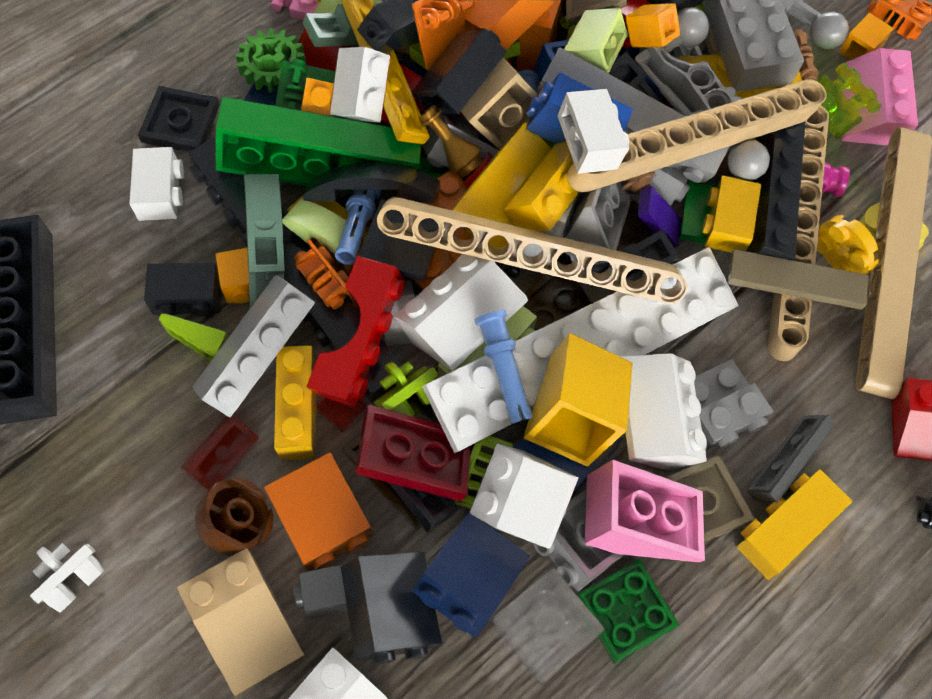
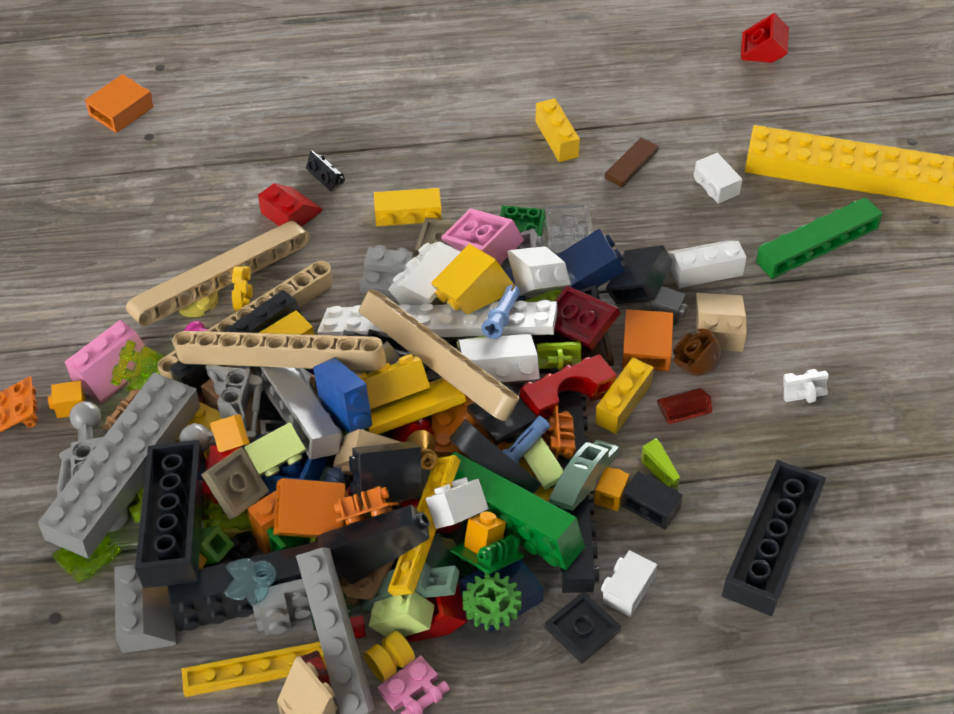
camera: 140 degrees left, 15 degrees down
light grey brick [192,274,315,418] -> none
white brick [558,89,629,174] -> none
dark tan tile [728,249,868,310] -> none
dark grey tile [747,415,835,502] -> none

